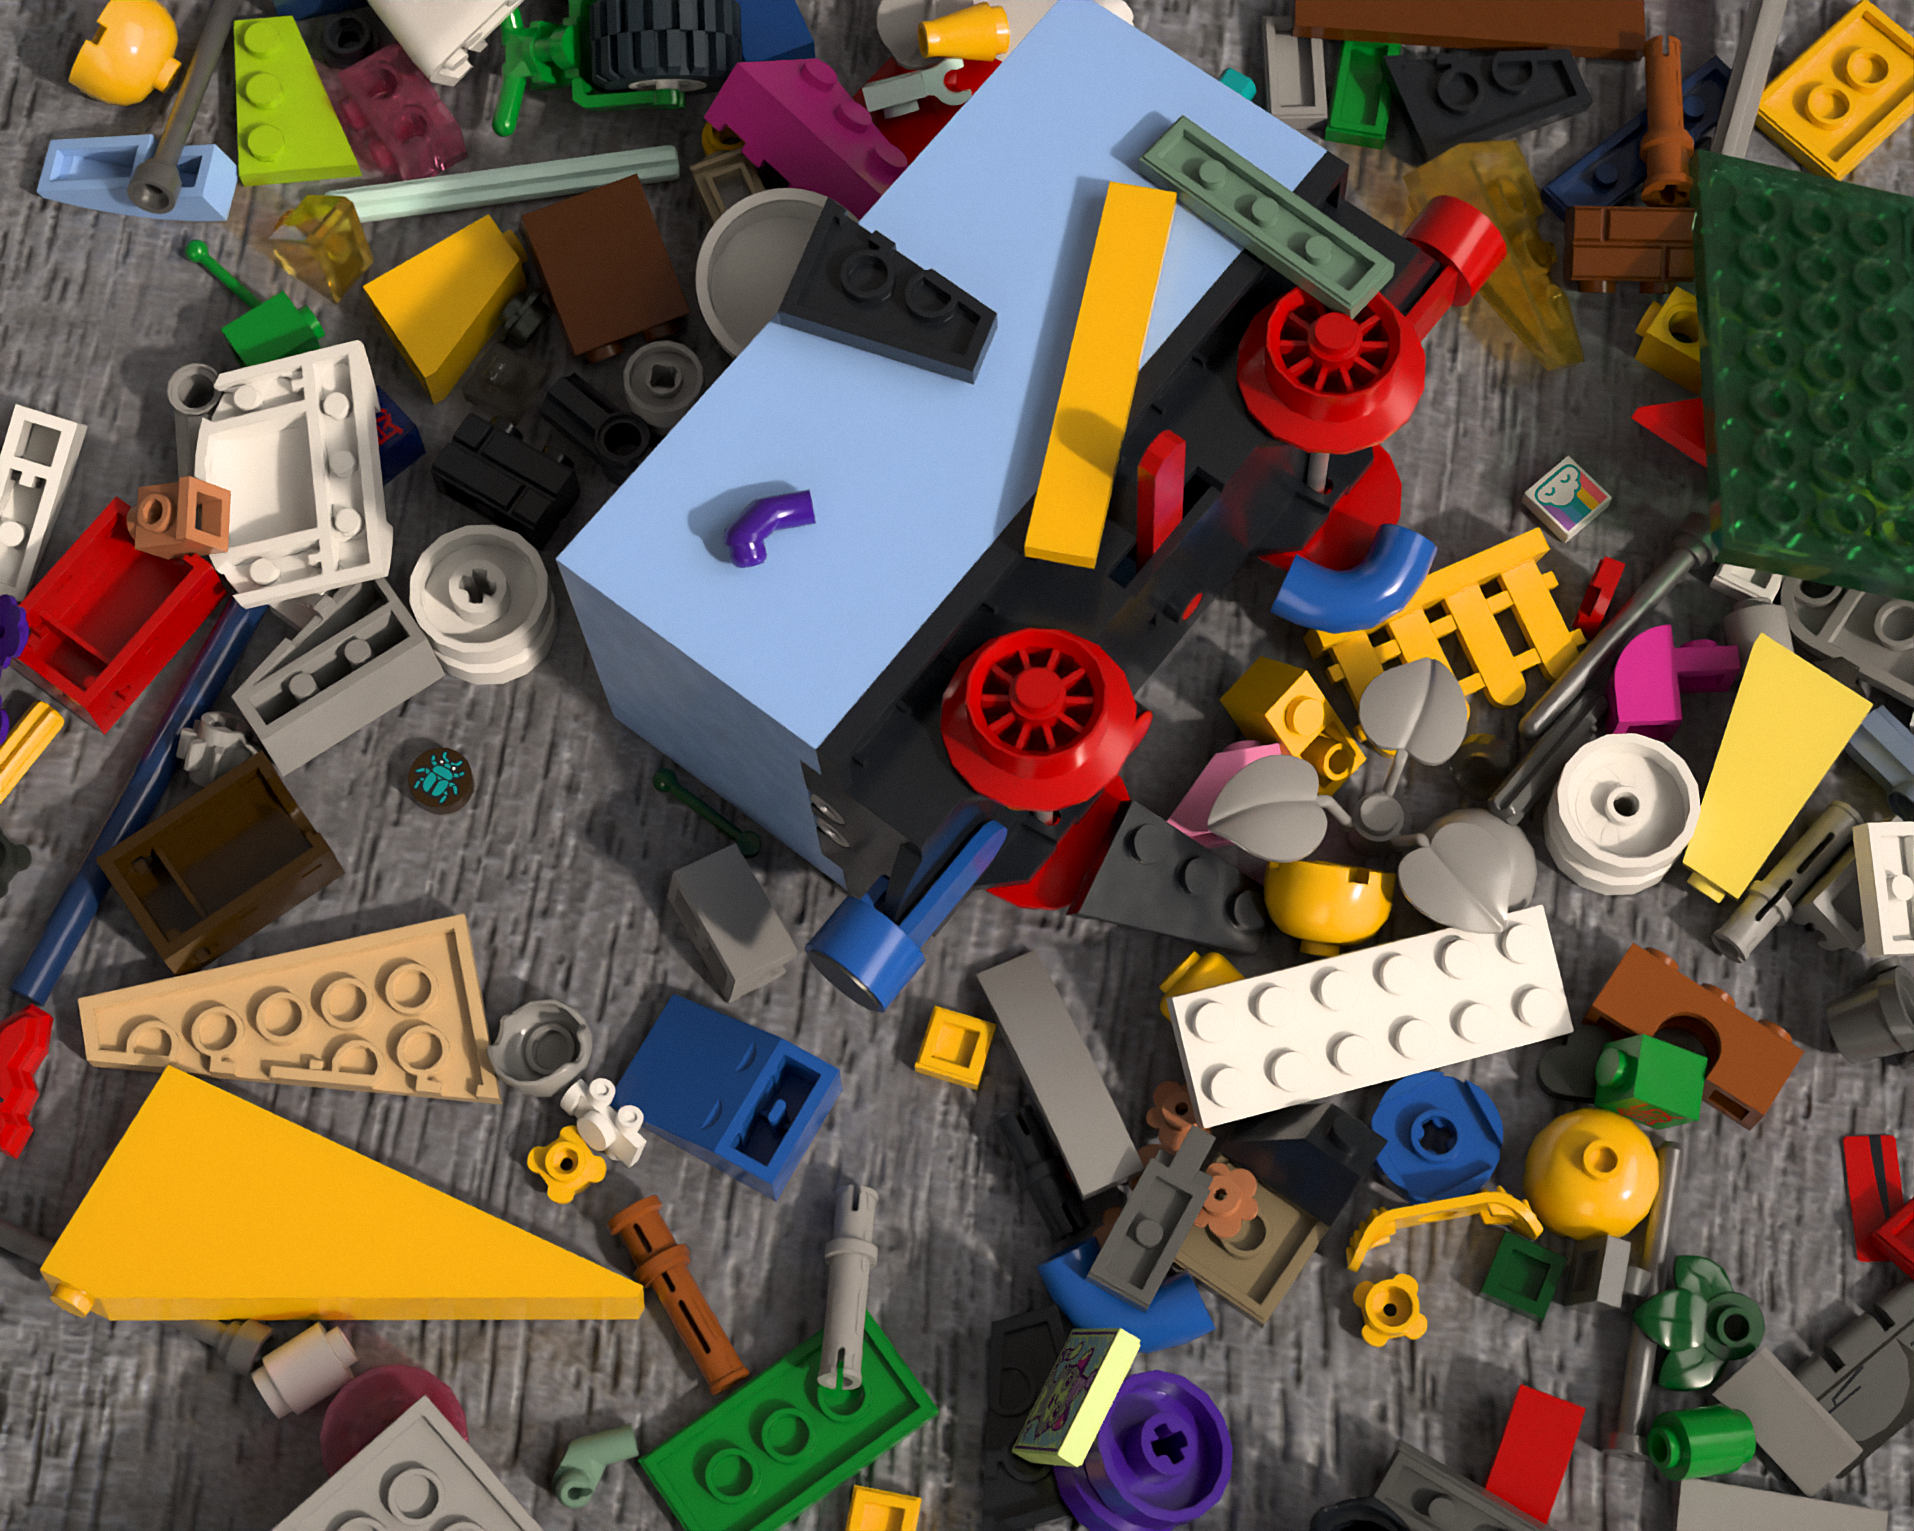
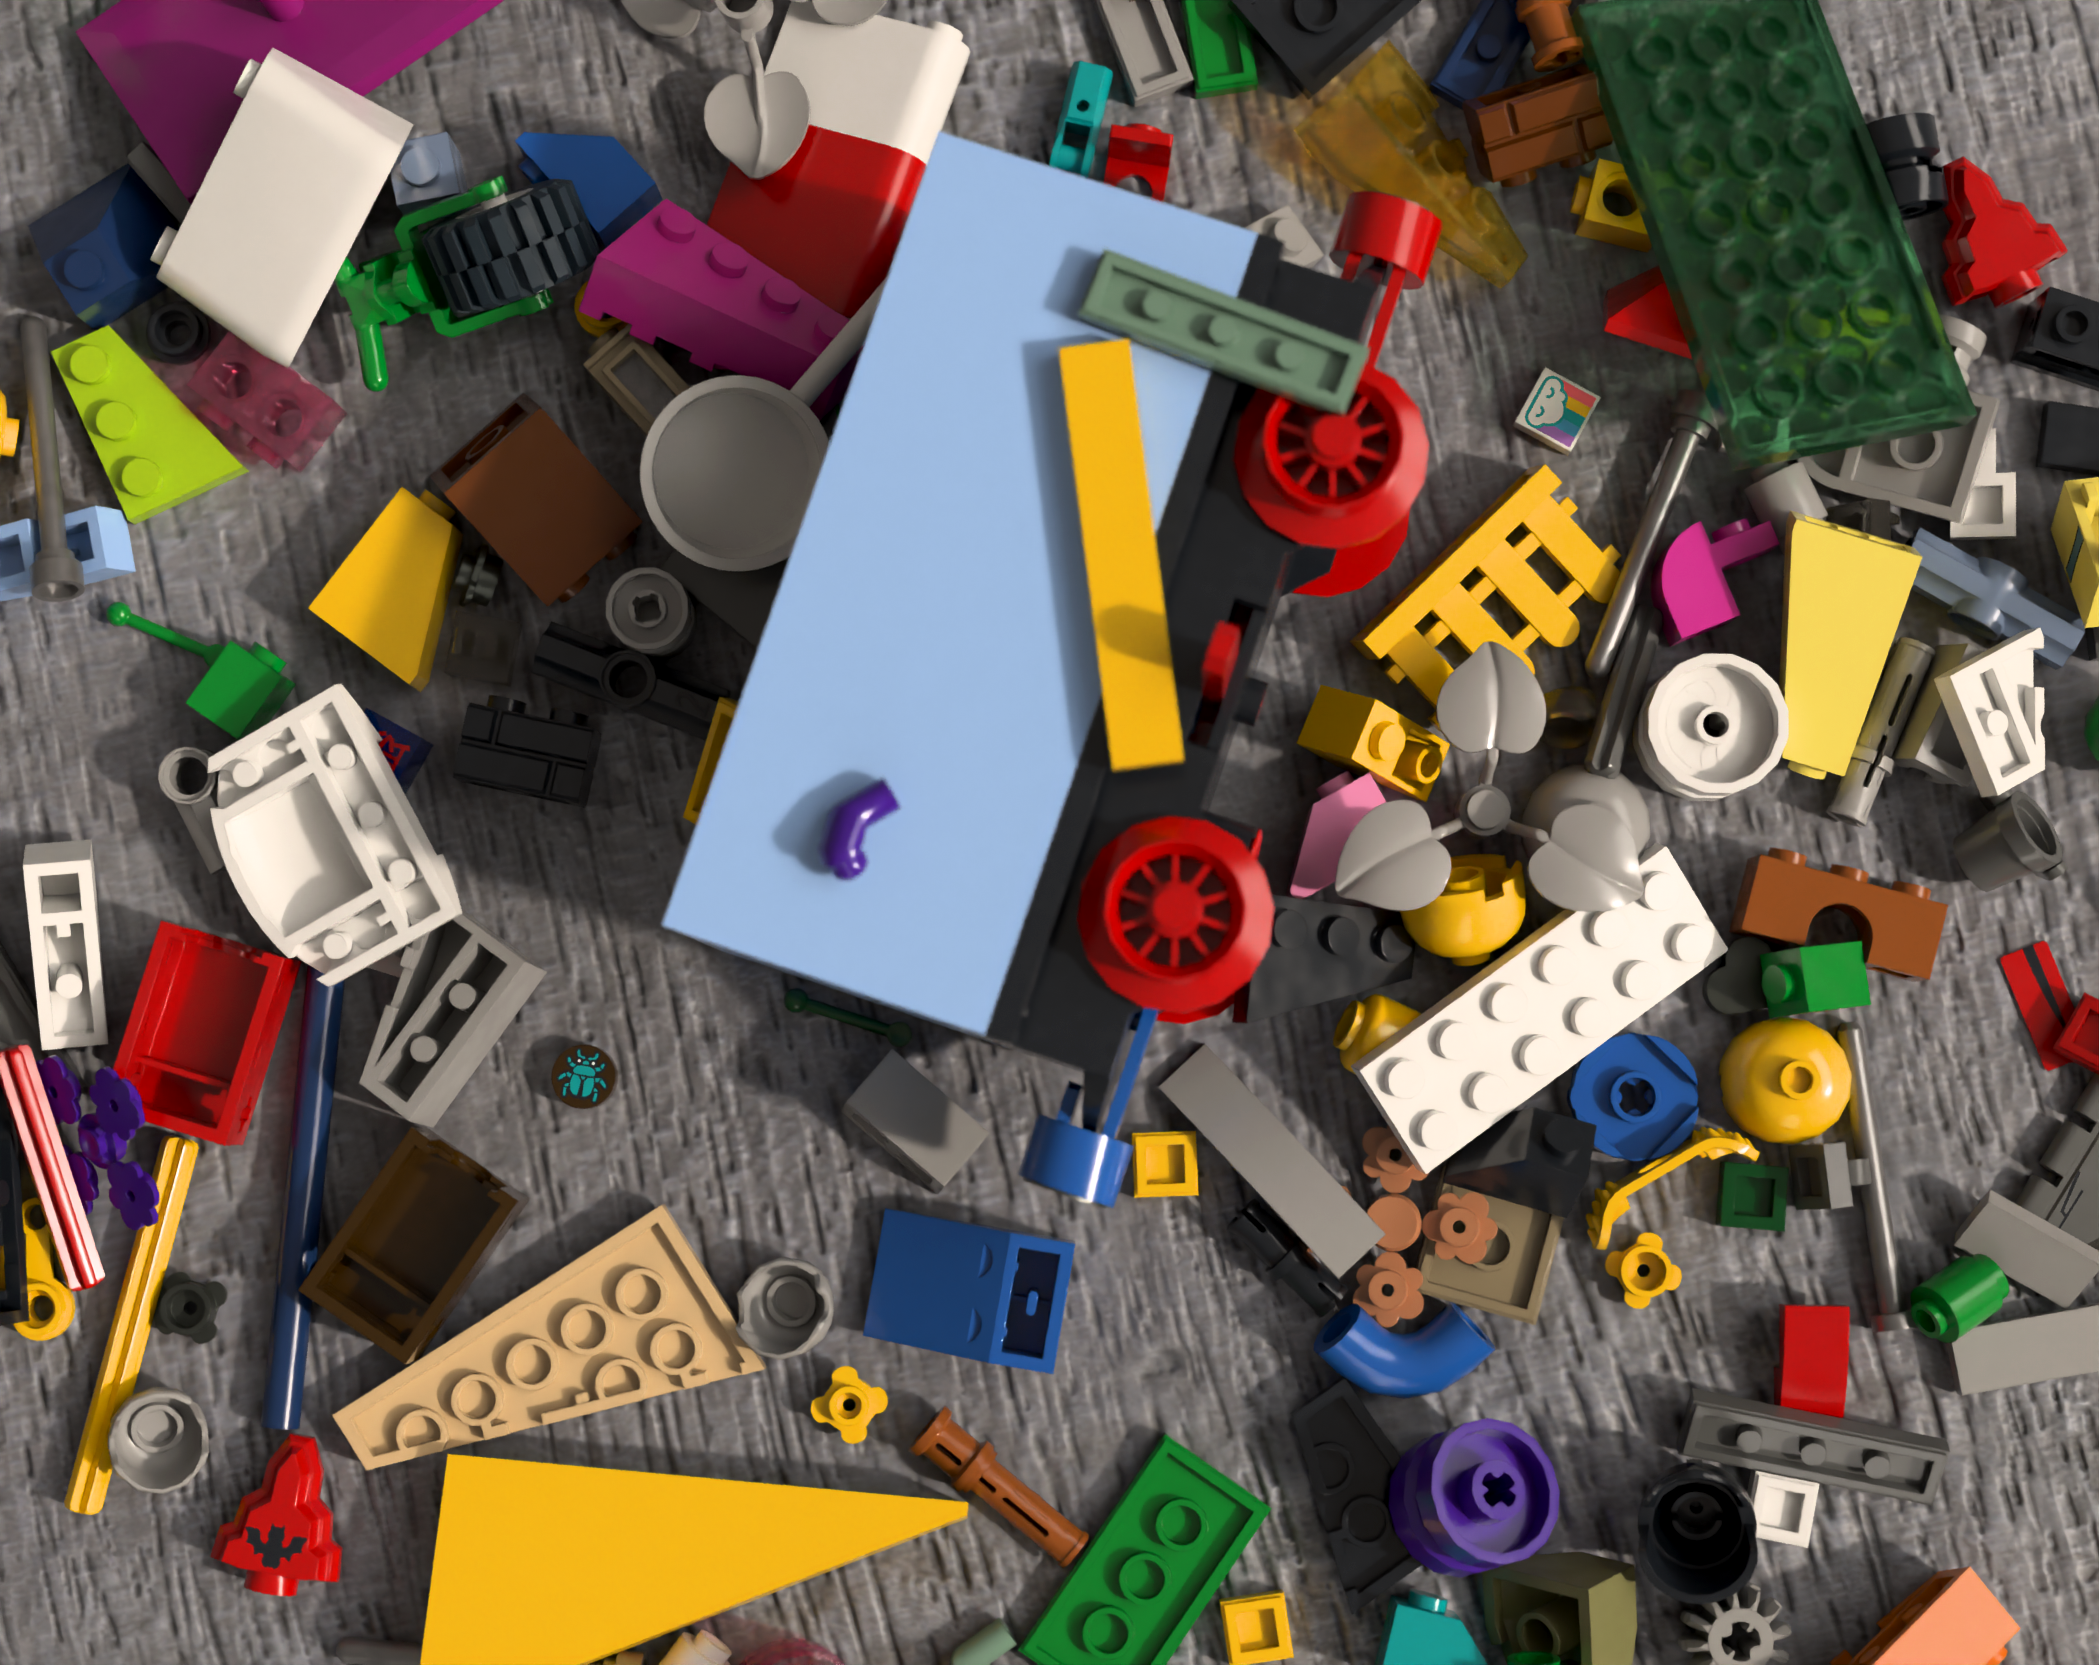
camera: 20 degrees left, 15 degrees up
nougat brick [127,476,231,560] -> none
light grey gear [176,711,262,787] -> none
clear yellow slope [269,195,374,305] -> none
light aqua axle [324,145,680,227] -> none
white wheel [409,525,558,685] -> none
white piece [560,1078,647,1168] -> none
black wing [778,197,998,385] -> none
light grey pin [817,1185,878,1390] -> none
light aqua plate [862,57,972,119] -> none
yellow cone [917,1,1010,62] -> none
tile [1012,1328,1141,1467] -> none
dark grey hinge [1085,1124,1216,1313] -> none
blue cylinder [1269,524,1438,634] -> none
red tile [1572,556,1626,640] -> none
dark green plate [1631,1255,1765,1391] -> none

